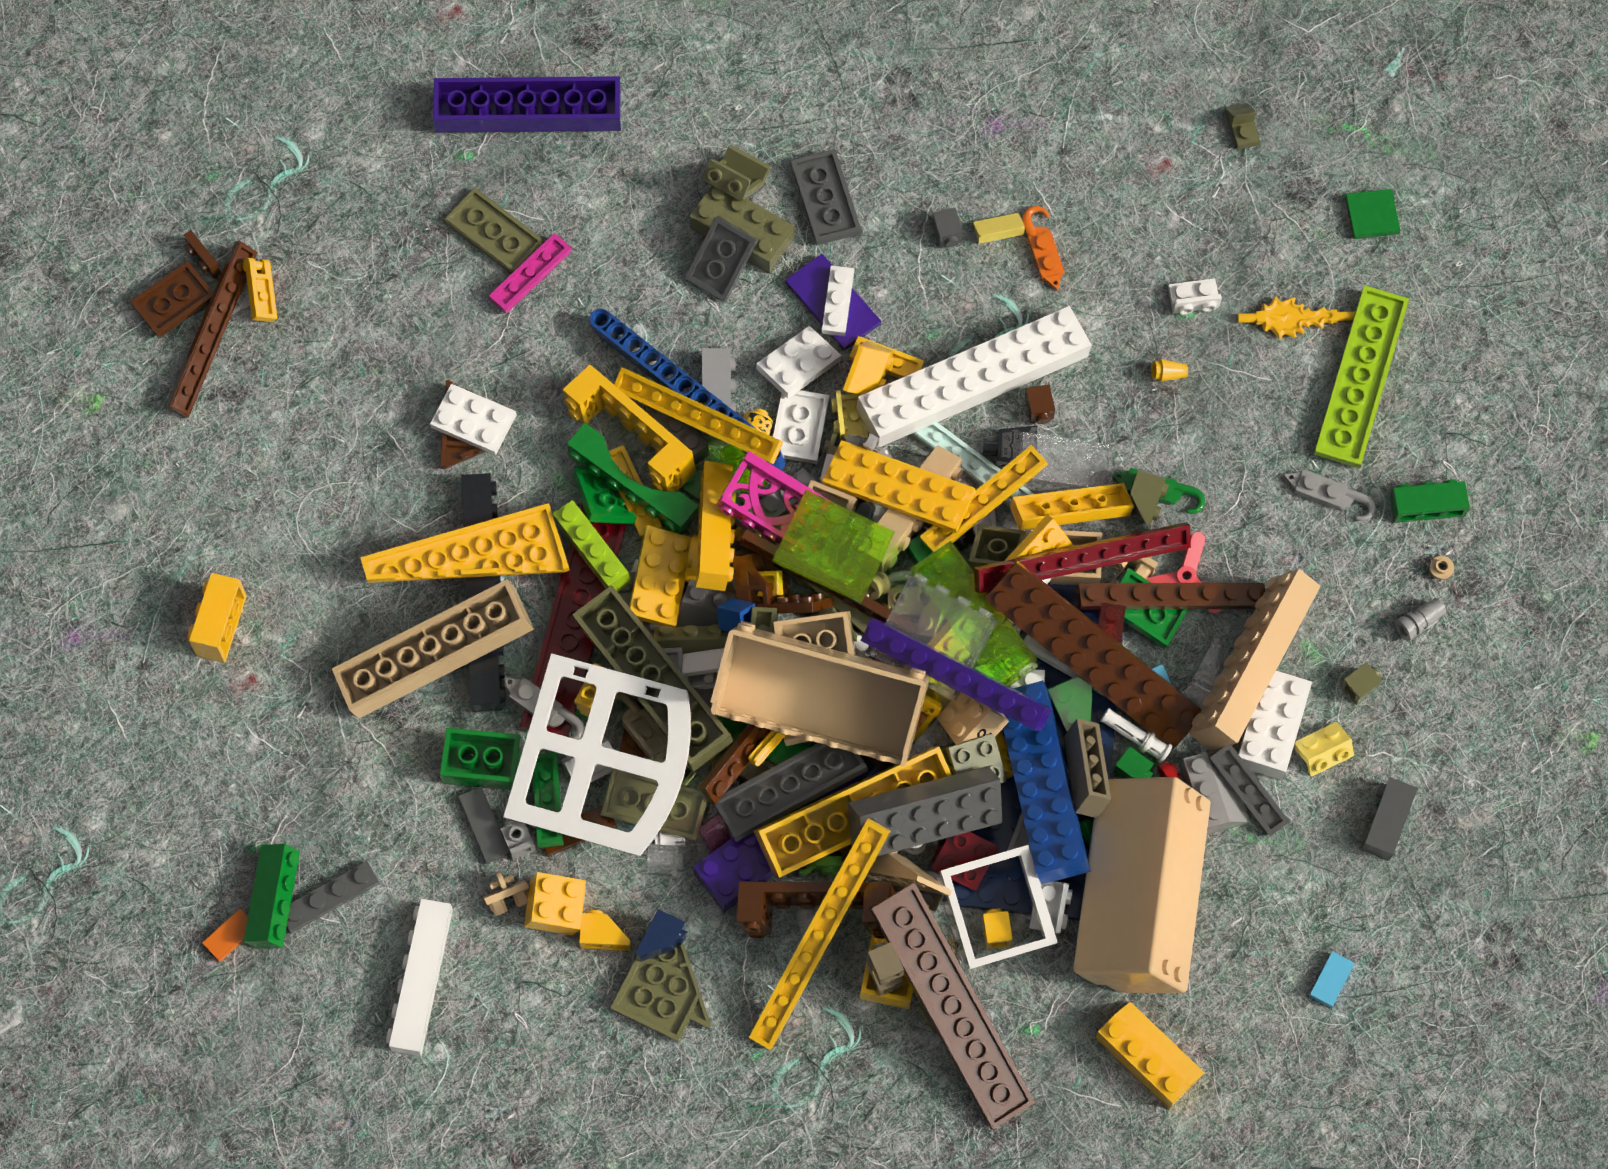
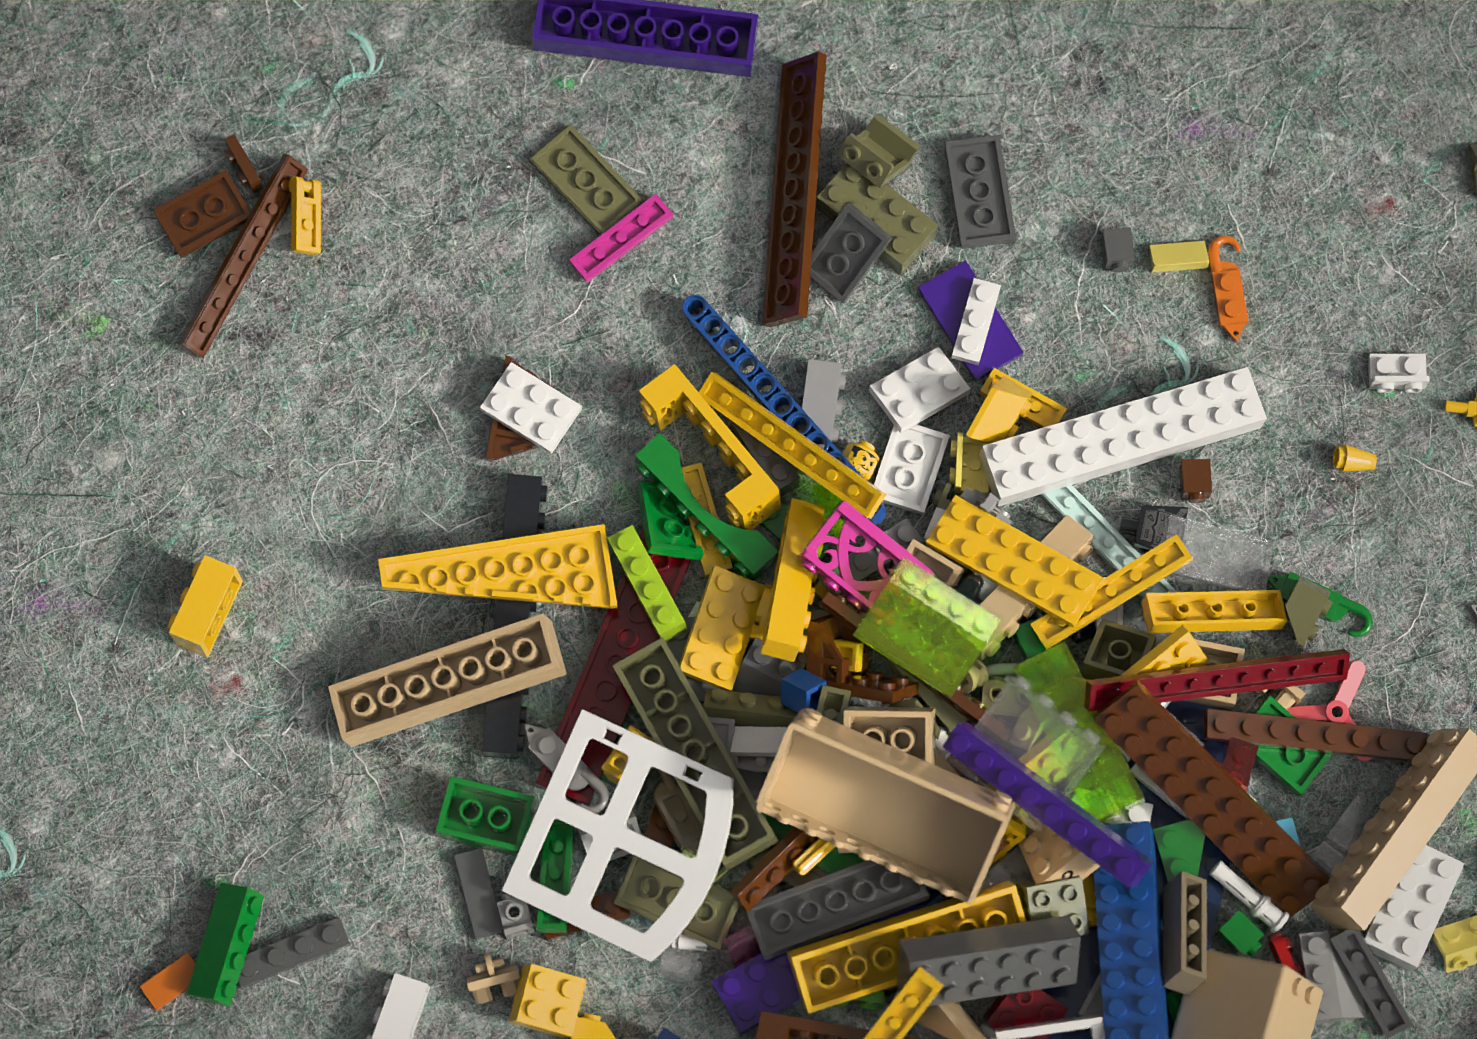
camera: 10 degrees right, 5 degrees up
none -> reddish brown plate [762,51,827,328]

